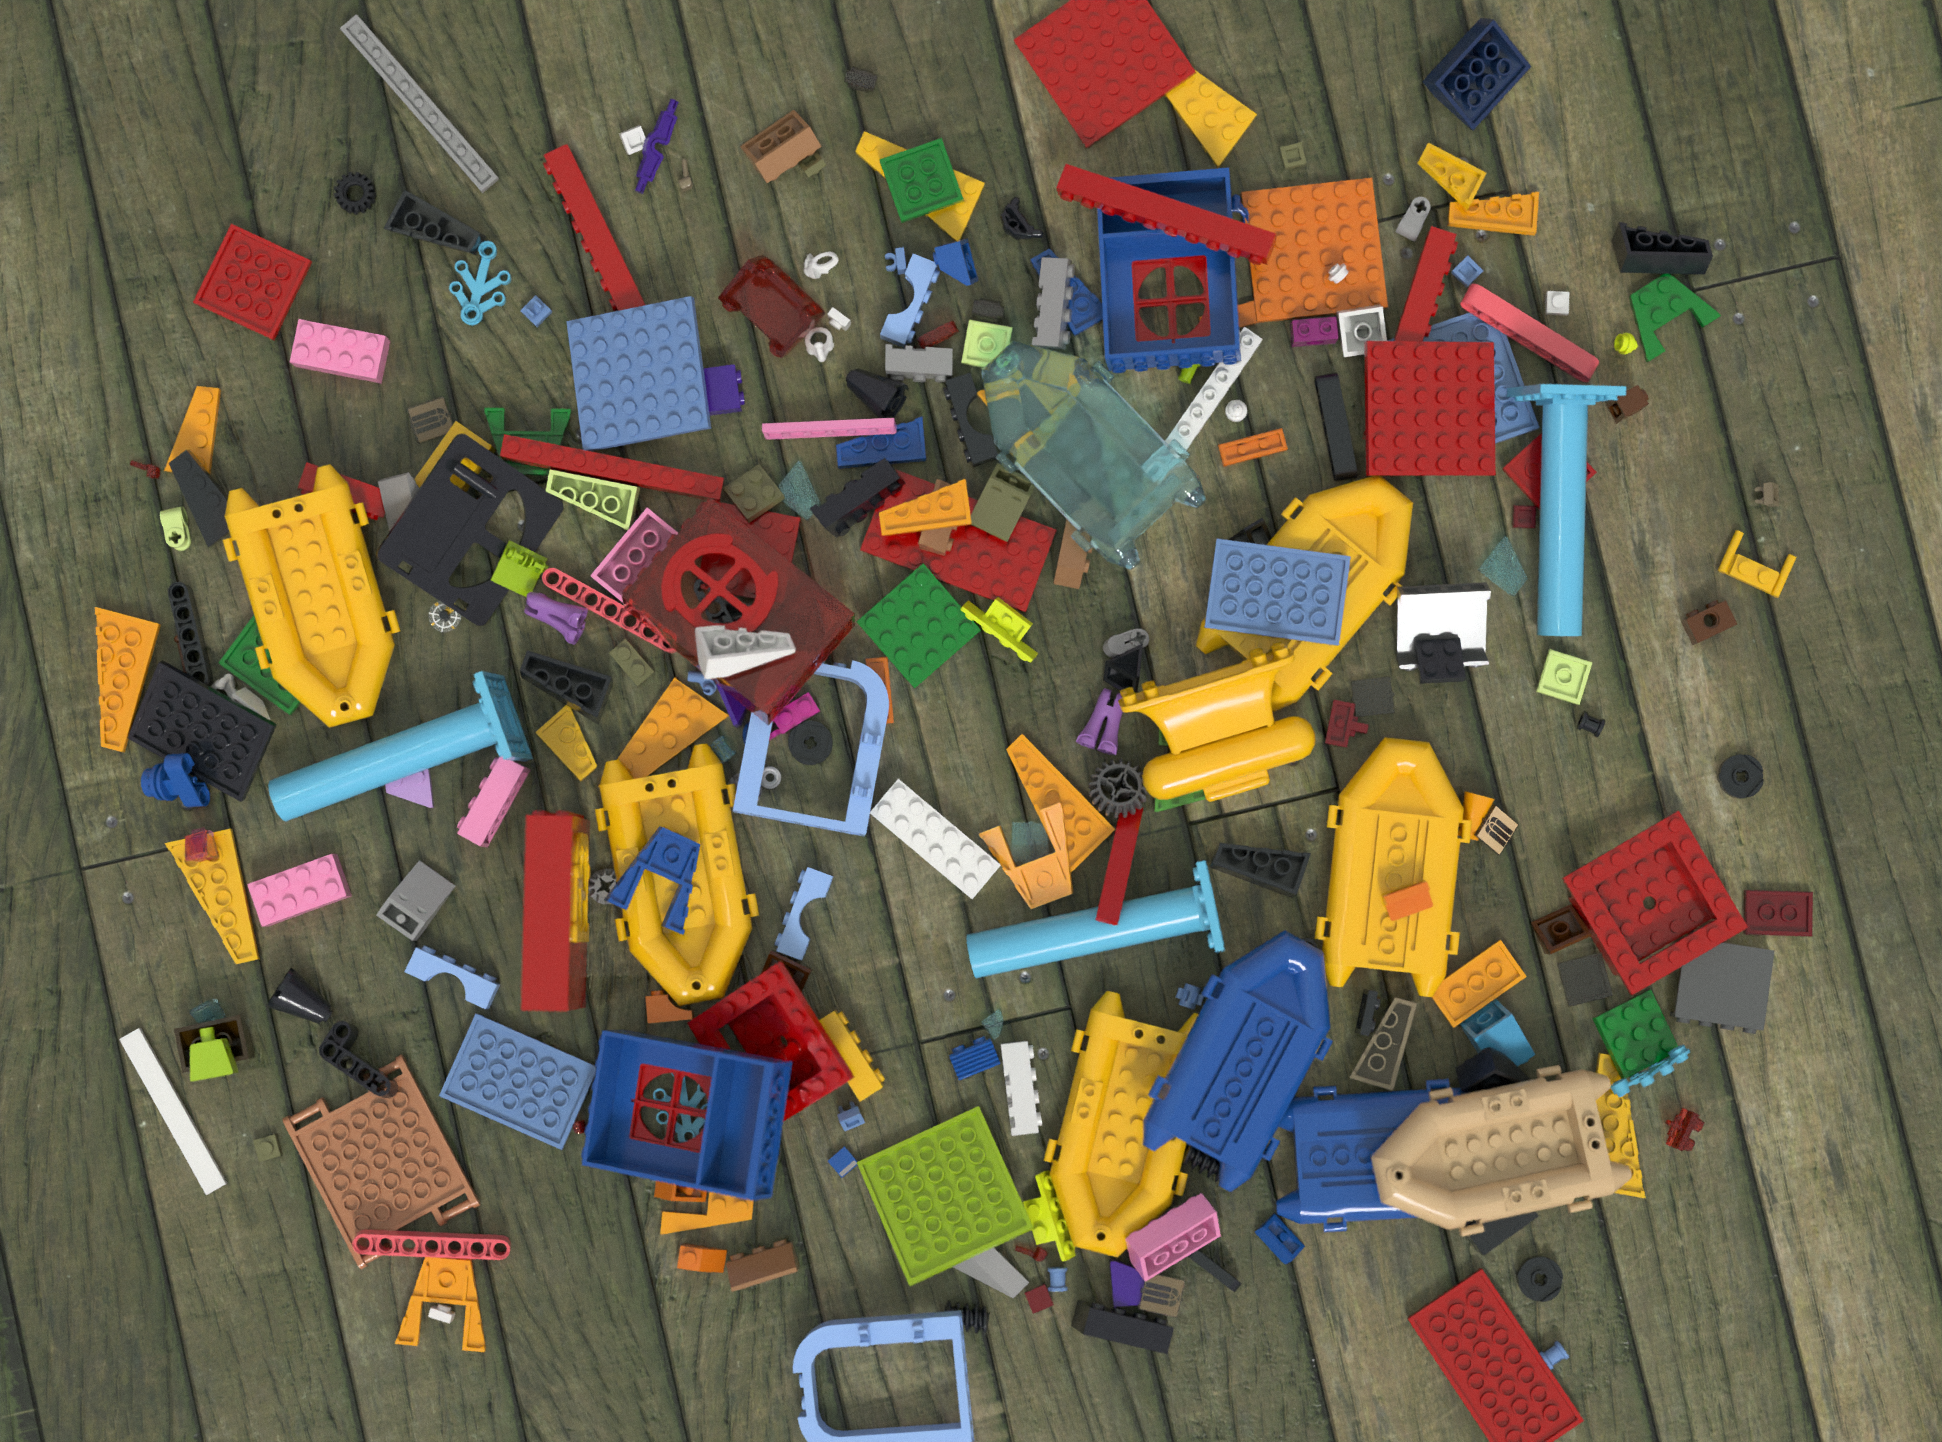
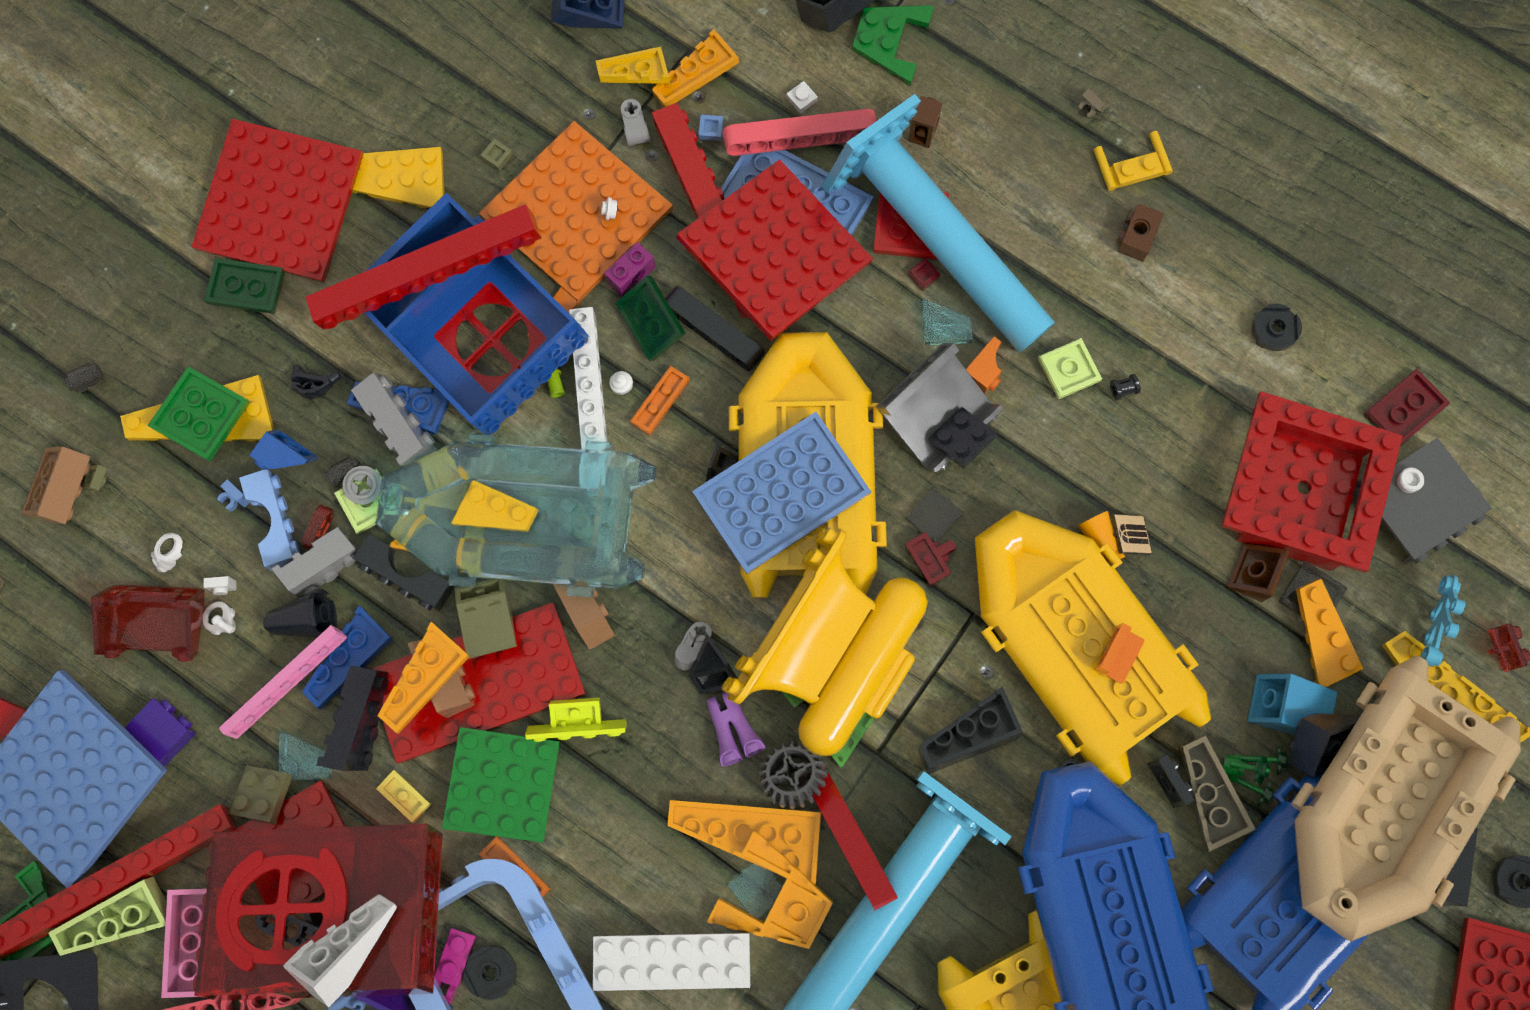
camera: 40 degrees left, 10 degrees down
medium blue gear [1176,983,1204,1010] -> none
white slope [1336,304,1387,357] -> none
light orange plate [1431,940,1527,1028] -> none
green plate [1592,990,1678,1079] -> none
neon yellow plate [1614,332,1638,355] -> none
none -> dark green plate [204,258,285,314]
none -> light grey gear [343,466,383,505]
none -> light yellow plate [376,770,431,823]
none -> yellow wing [451,480,539,532]
none -> dark green plate [615,276,686,361]
none -> orange arch [966,336,1002,394]
none -> plant [1223,746,1288,807]
none -> light orange wing [1296,579,1363,687]
none -> white tile [1396,468,1424,493]

